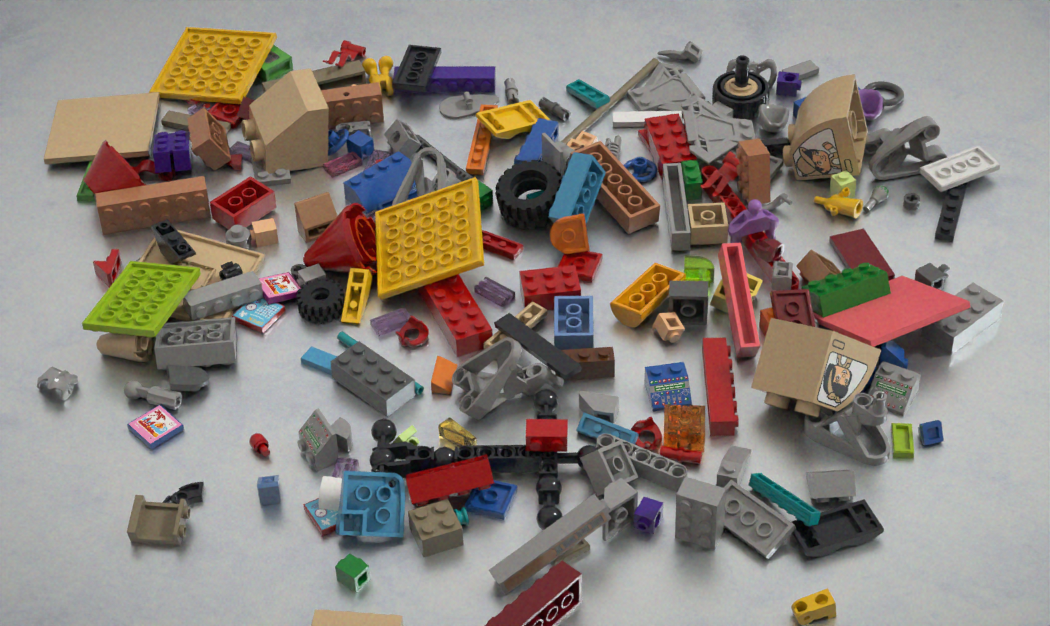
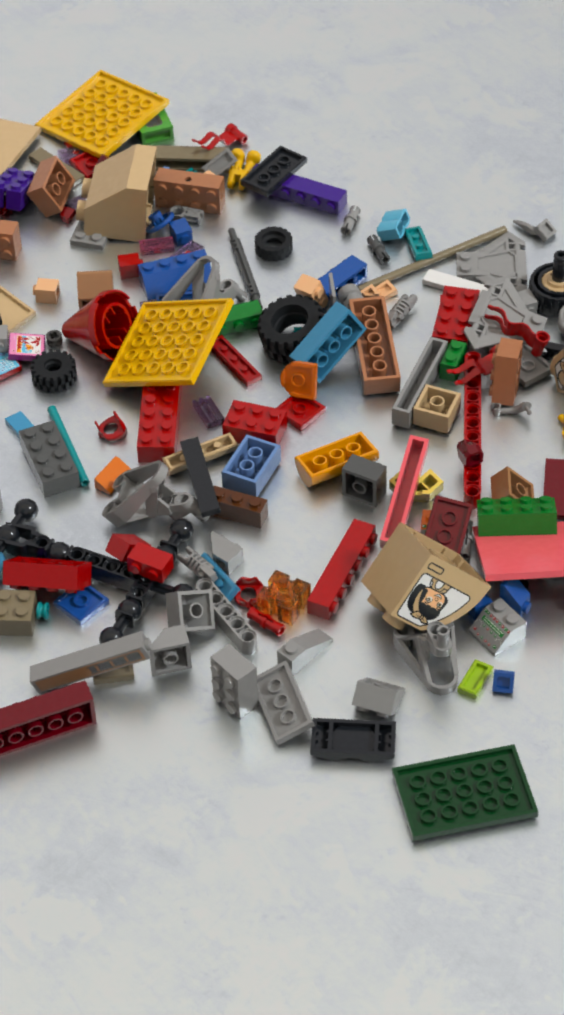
camera: 25 degrees right, 5 degrees up
red brick [210,176,277,229] -> none
light grey piece [225,225,251,249] -> none
light grey brick [297,264,326,287] -> none
yellow slope [341,268,373,324] -> none
clear purple tile [370,307,411,336] -> none
light grey brick [384,119,421,159] -> none
lime tile [393,425,420,446] -> none
clear yellow slope [438,417,477,447] -> none
light grey shield [439,92,499,119] -> none
orange plate [466,104,498,175] -> none
yellow slope [476,100,550,139] -> none
blue piece [623,157,657,182] -> none
dark purple brick [634,497,663,534] -> none
blue slope [644,362,692,412] -> none
light nougat brick [652,312,685,343] -> none
clear neon green brick [684,255,714,288] -> none
medium lavender connector [728,199,779,246] -> none
teal piece [748,473,821,526] -> none
light grey slope [771,261,793,291] -> none
yellow leg [791,588,837,625] -> none
none -> red brick [105,533,151,562]
none -> red brick [117,253,143,280]
none -> light grey hinge [176,546,218,583]
none -> light grey tile [202,147,238,175]
none -> black tyre [255,226,293,262]
none -> light nougat brick [293,273,329,309]
none -> medium azure brick [377,208,410,241]
none -> dark green plate [392,744,539,842]
none -> red flag [484,305,550,357]

